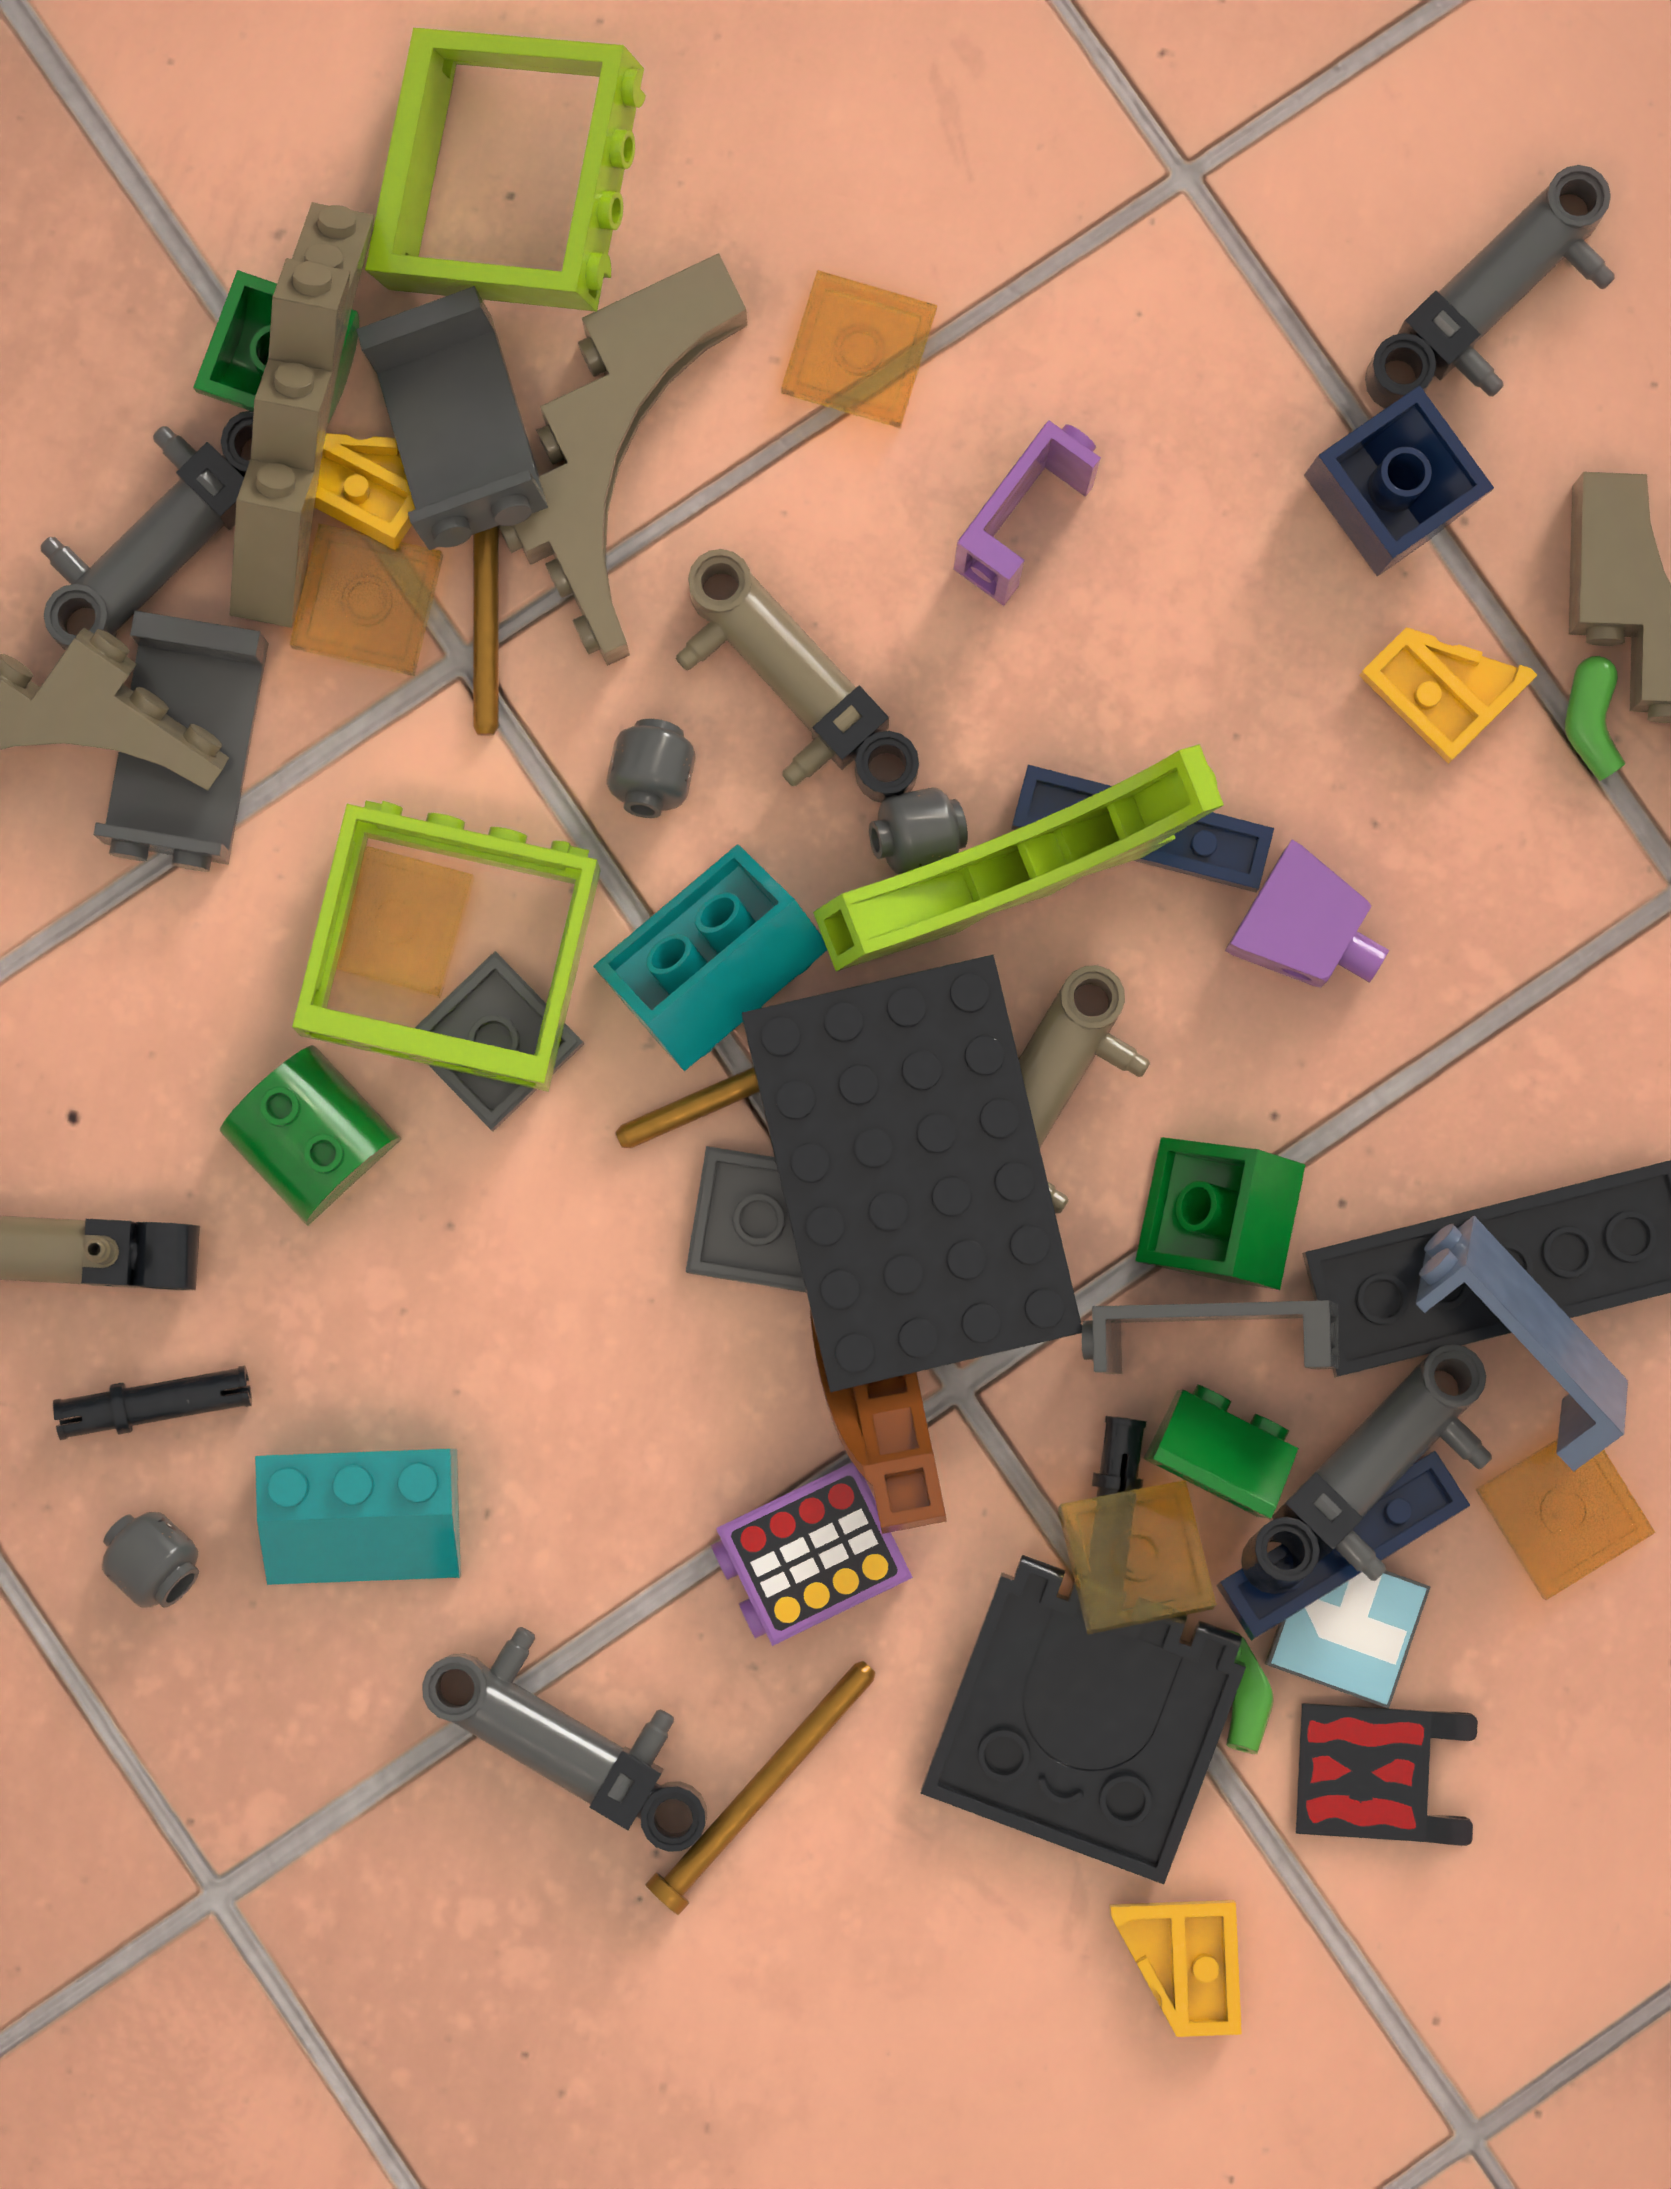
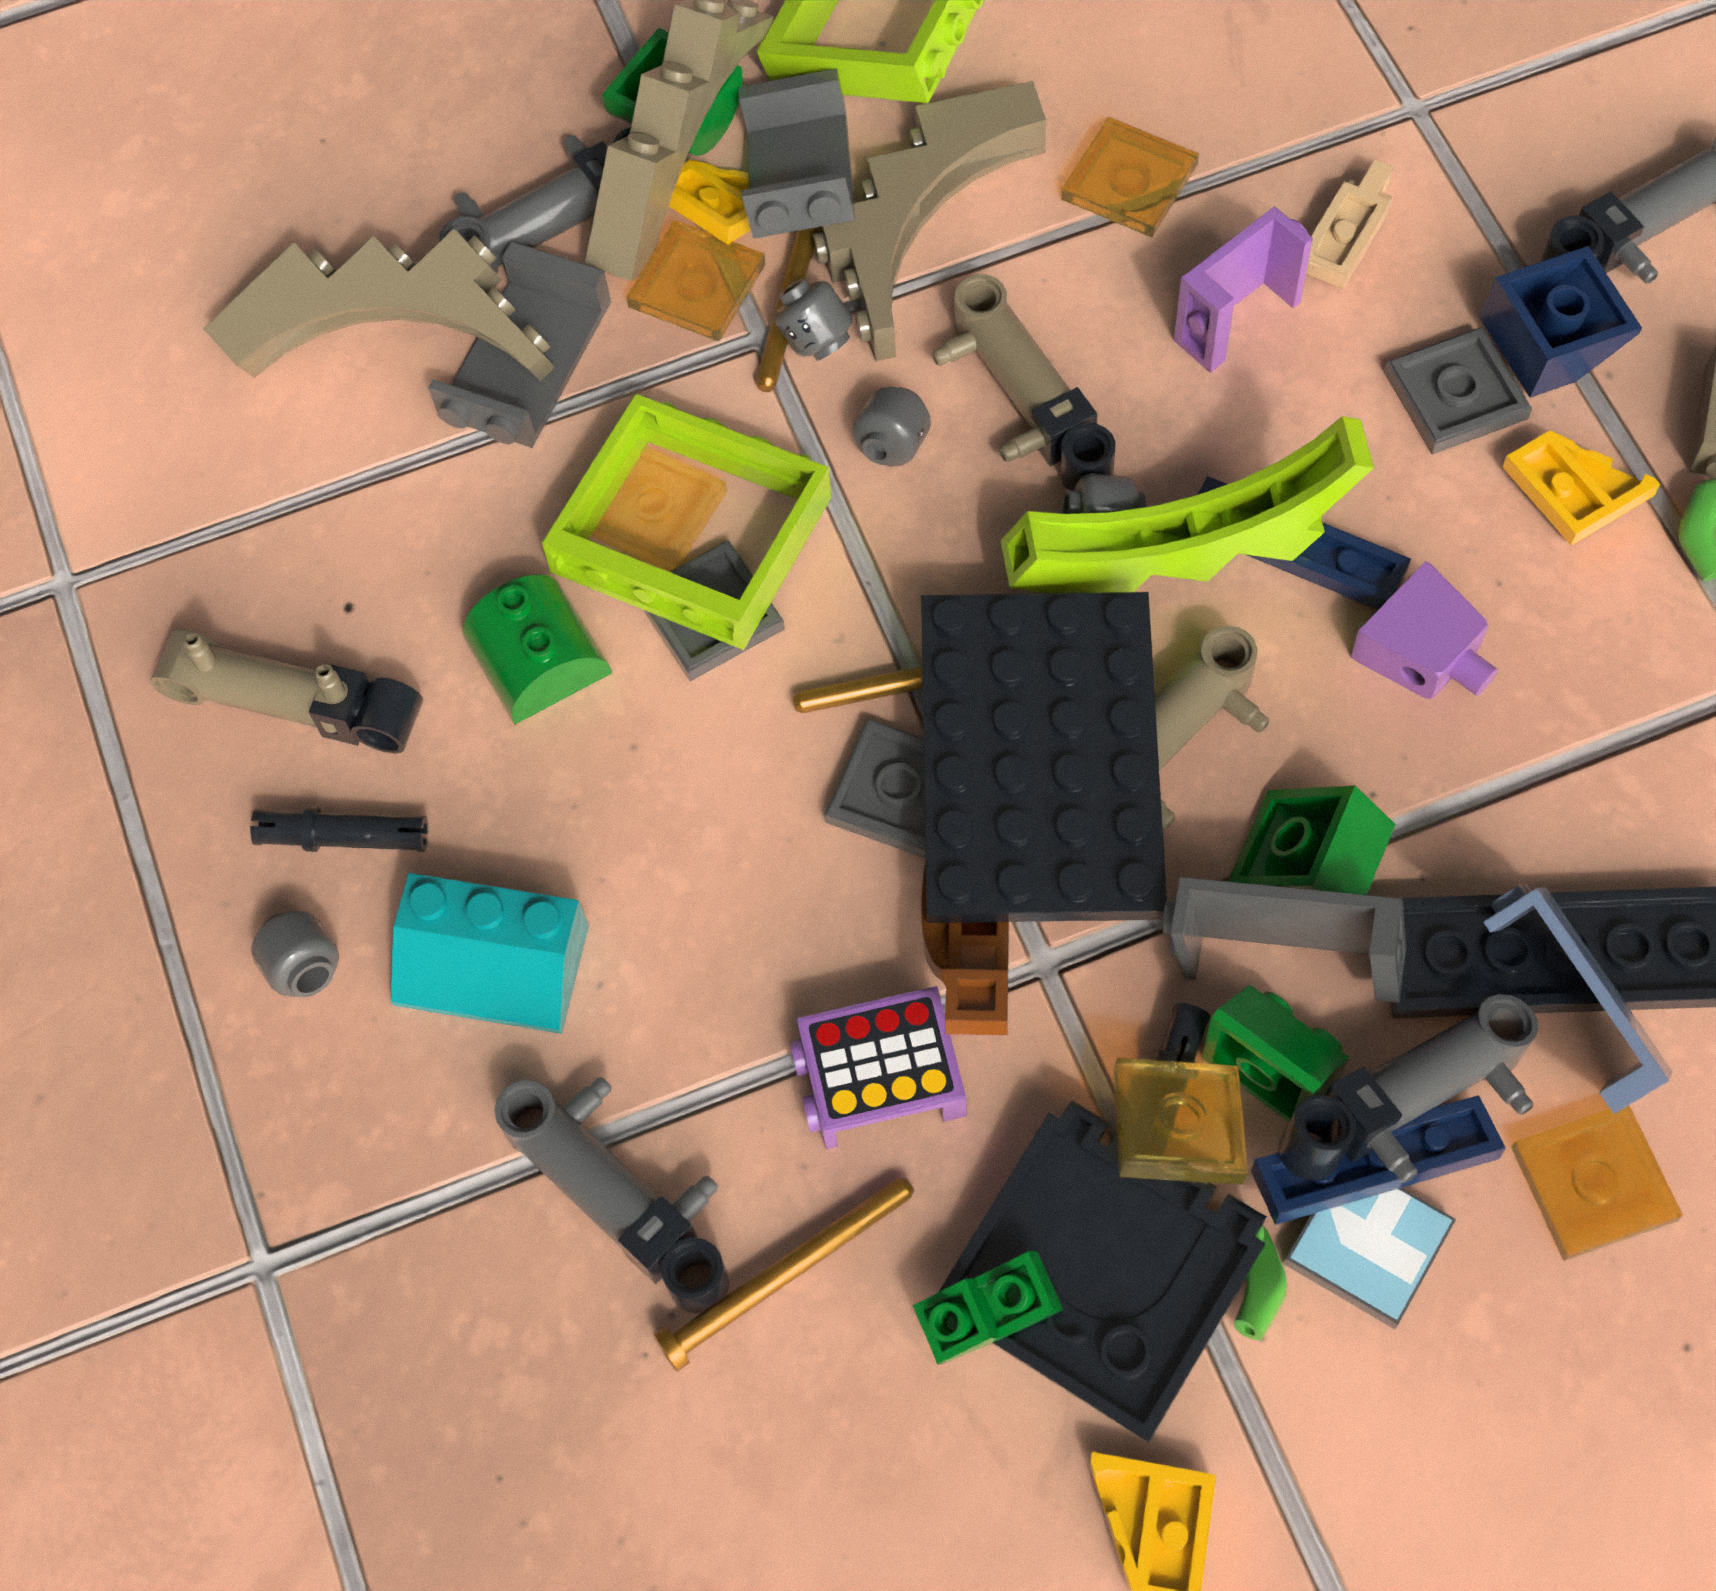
camera: 20 degrees right, 20 degrees down
teal slope [593,844,827,1071] -> none
flag [1296,1703,1478,1846] -> none
none -> dark grey head [774,278,852,360]
none -> green slope [912,1251,1063,1365]
none -> tan hinge [1306,159,1394,290]
none -> dark grey tile [1384,327,1532,454]

